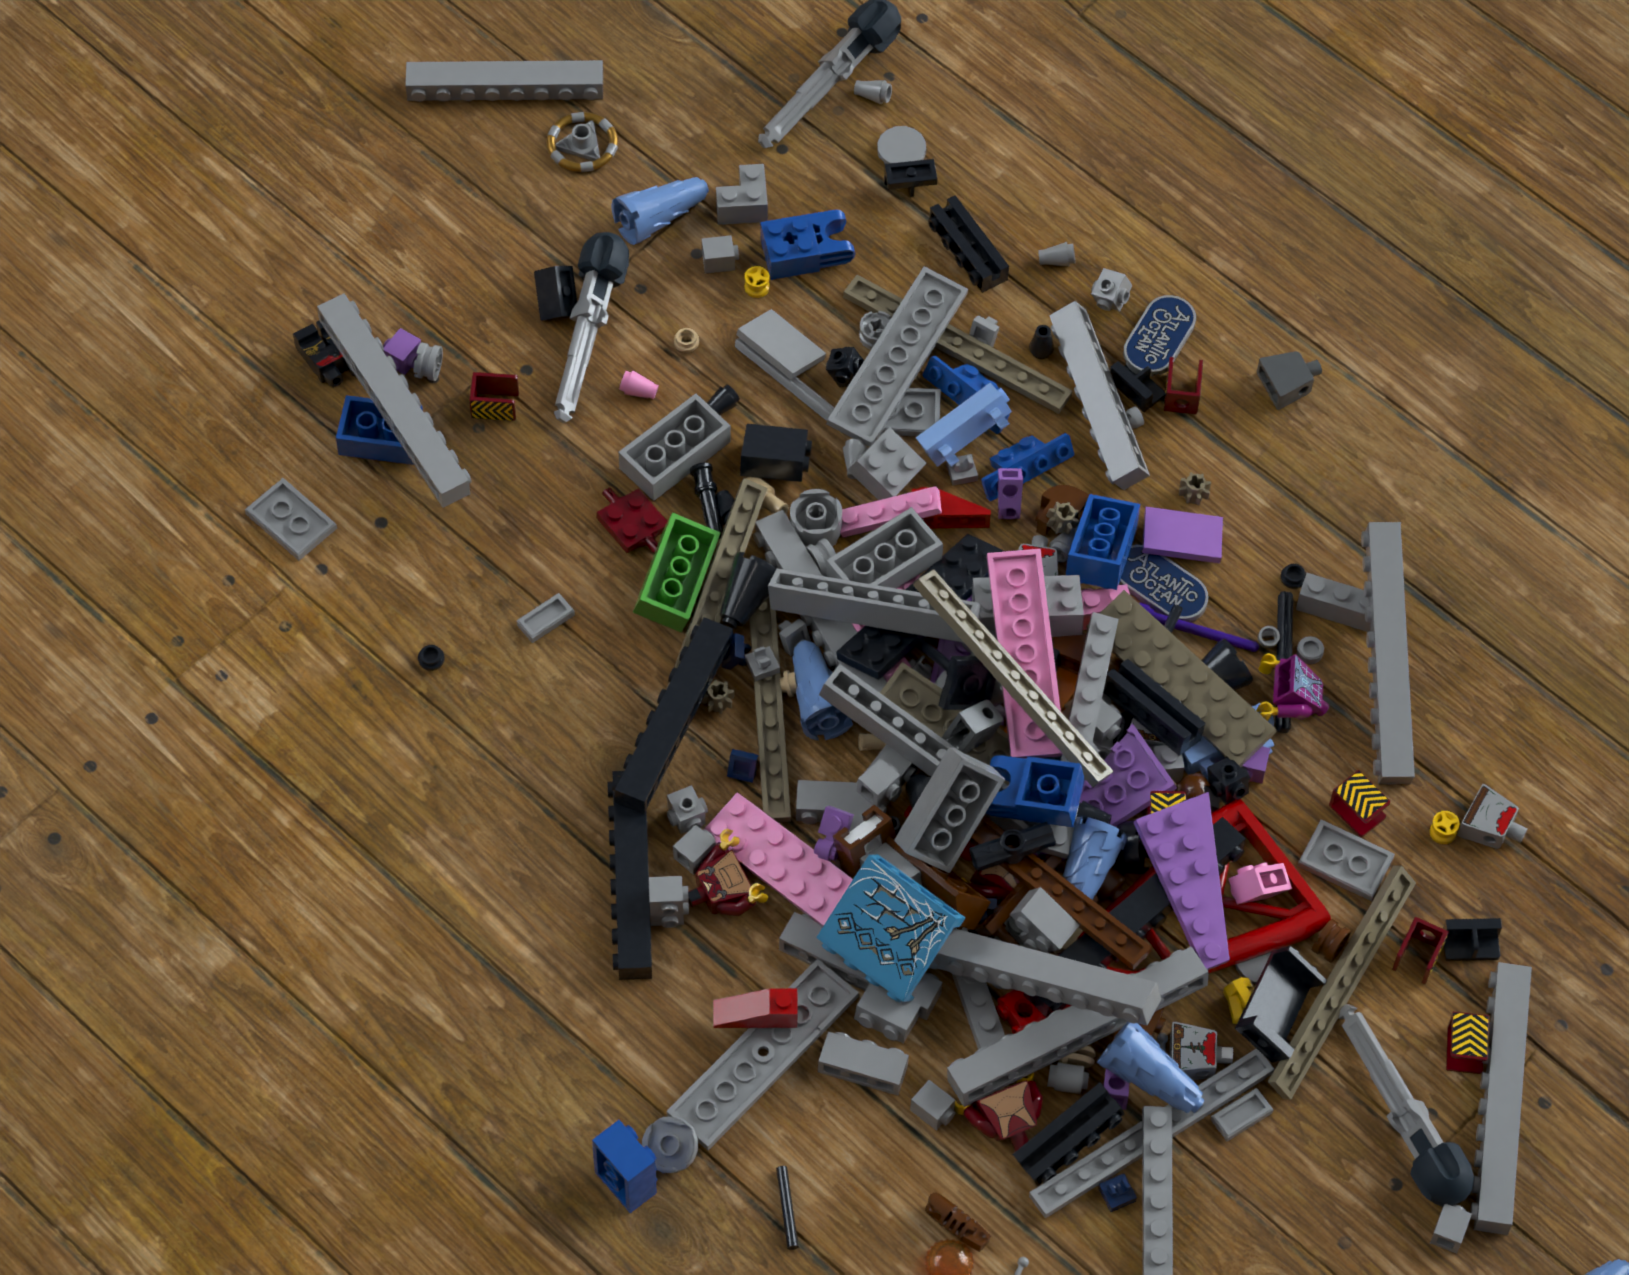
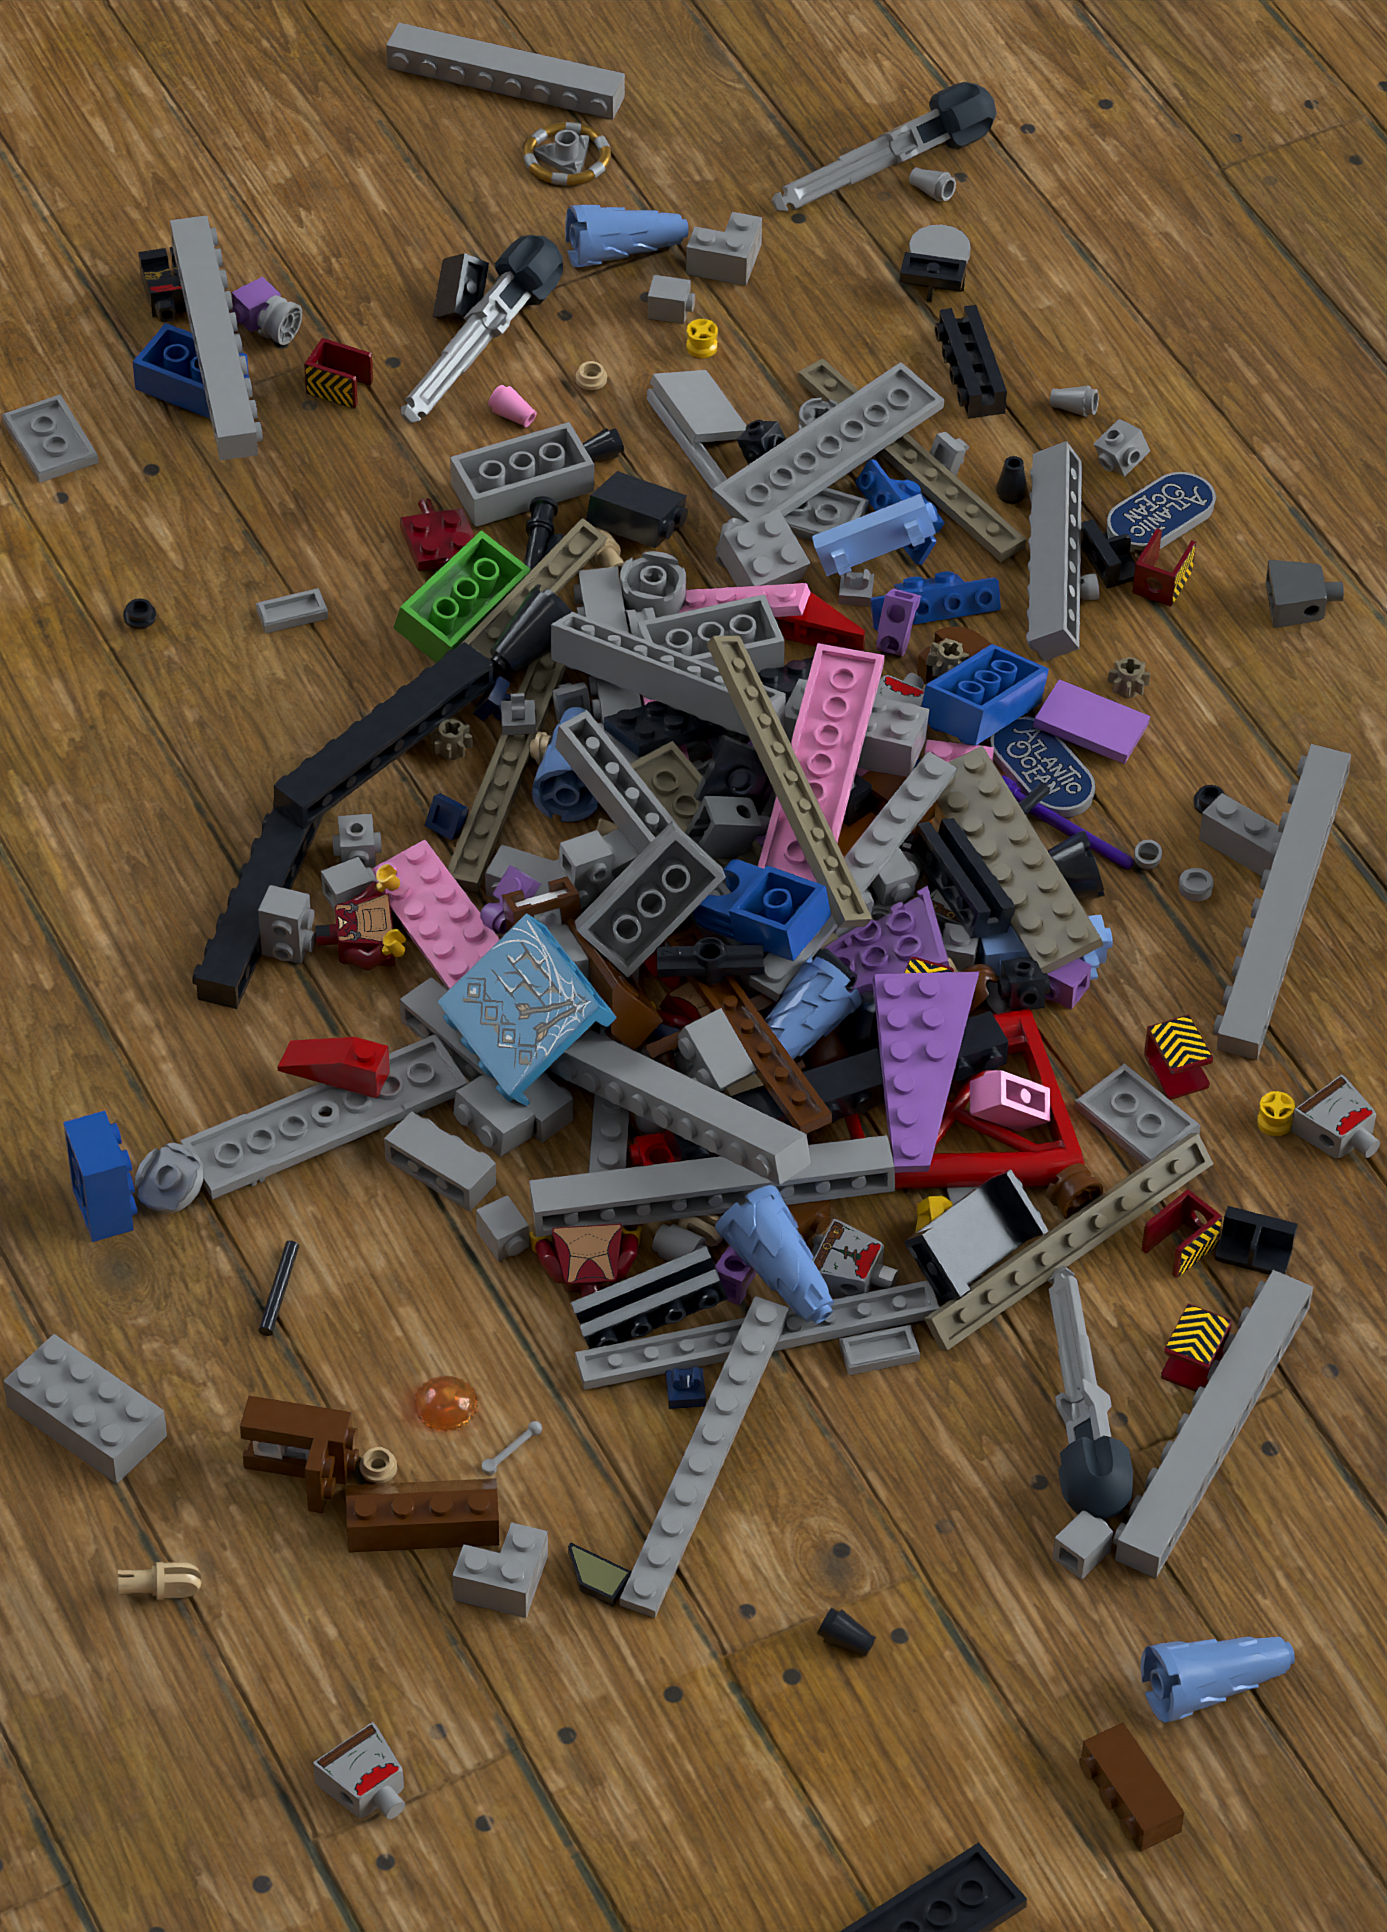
camera: 20 degrees right, 10 degrees down
blue brick [760,210,855,280] -> none
reddish brown hinge [925,1192,991,1252] -> none
magenta torso [1256,653,1329,721] -> none
black axle [1275,591,1293,733] -> none

